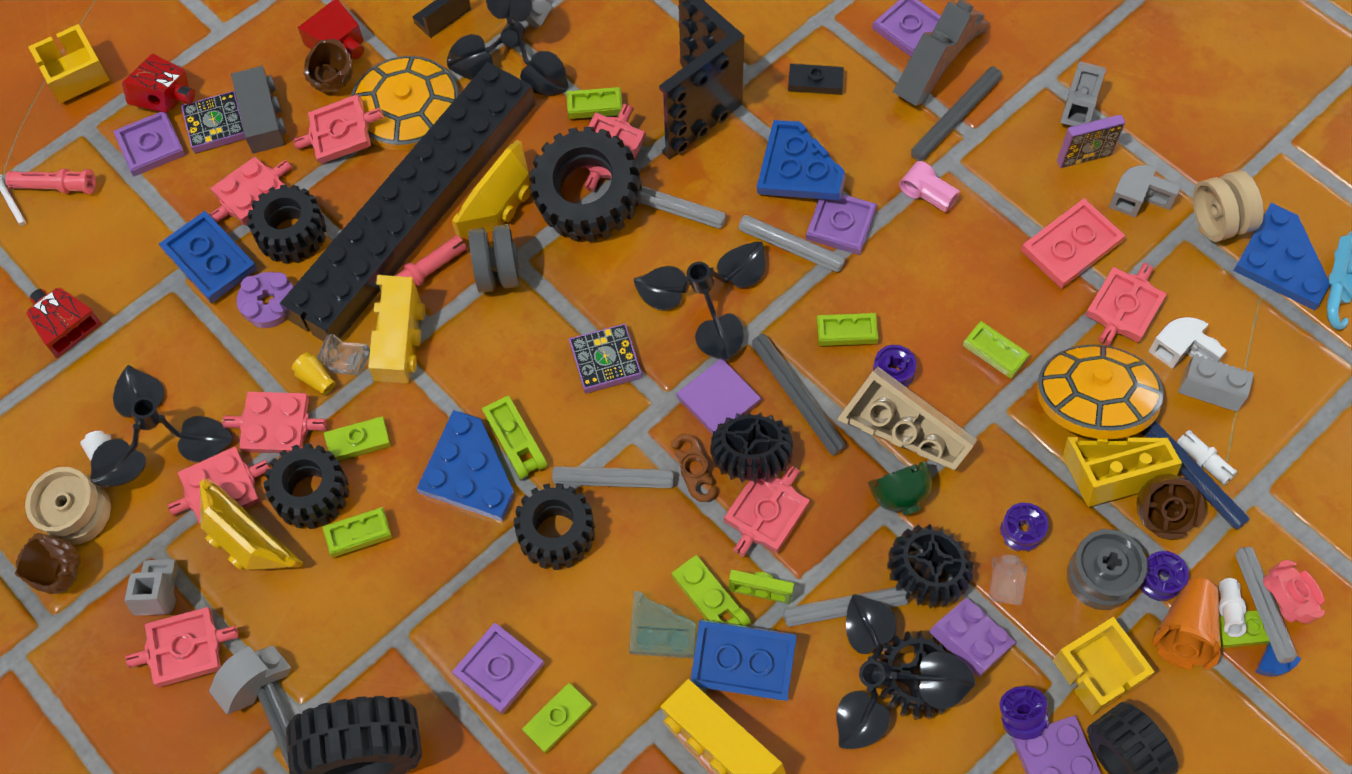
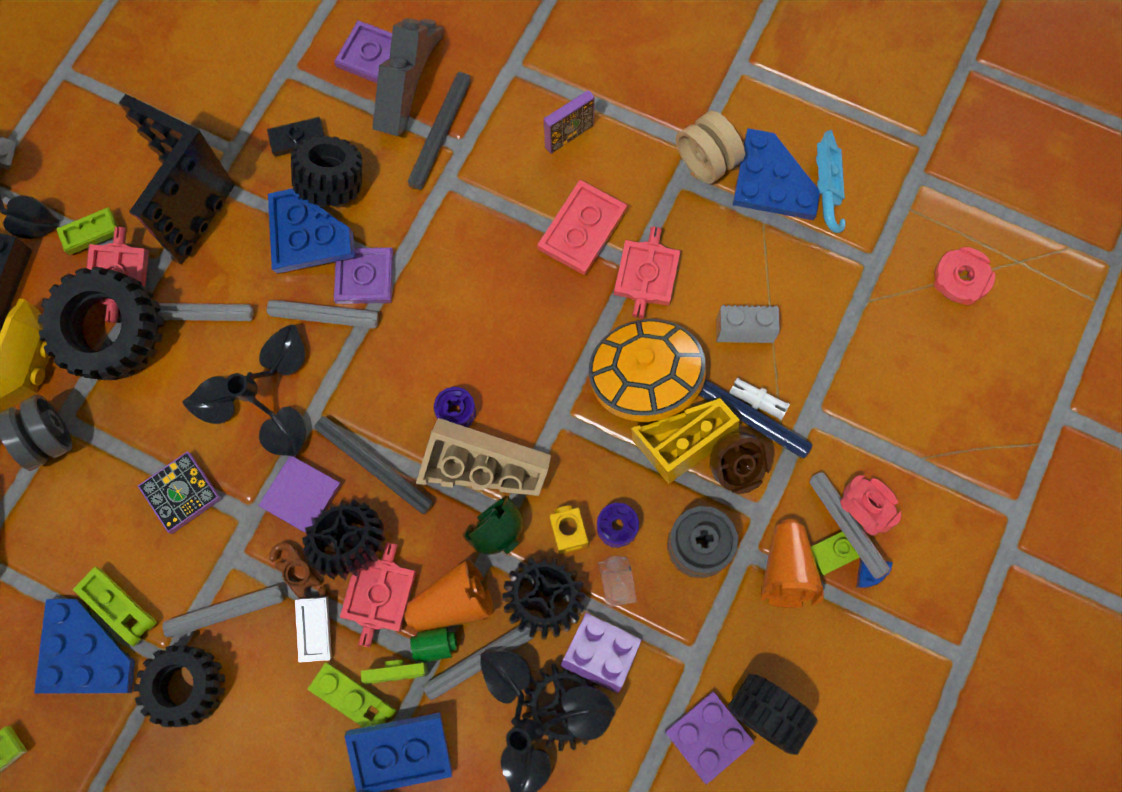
camera: 20 degrees left, 10 degrees up
clear light blue wing [629,591,696,658] -> none
lime plate [816,313,878,346] -> none
bright pink piece [899,161,960,212] -> none
lime plate [962,321,1030,379] -> none
dark purple wheel [999,686,1049,740] -> none
yellow piece [1053,617,1155,716] -> none
light grey brick [1060,61,1106,126] -> none
light grey brick [1109,165,1181,217] -> none
dark purple wheel [1140,551,1189,601] -> none
white brick [1148,317,1227,369] -> none
white pin [1219,578,1246,637] -> none
none -> black tyre [291,136,362,207]
none -> white tile [295,596,332,662]
none -> orange cone [404,560,494,632]
none -> green brick [410,627,457,663]
none -> yellow brick [550,505,588,554]

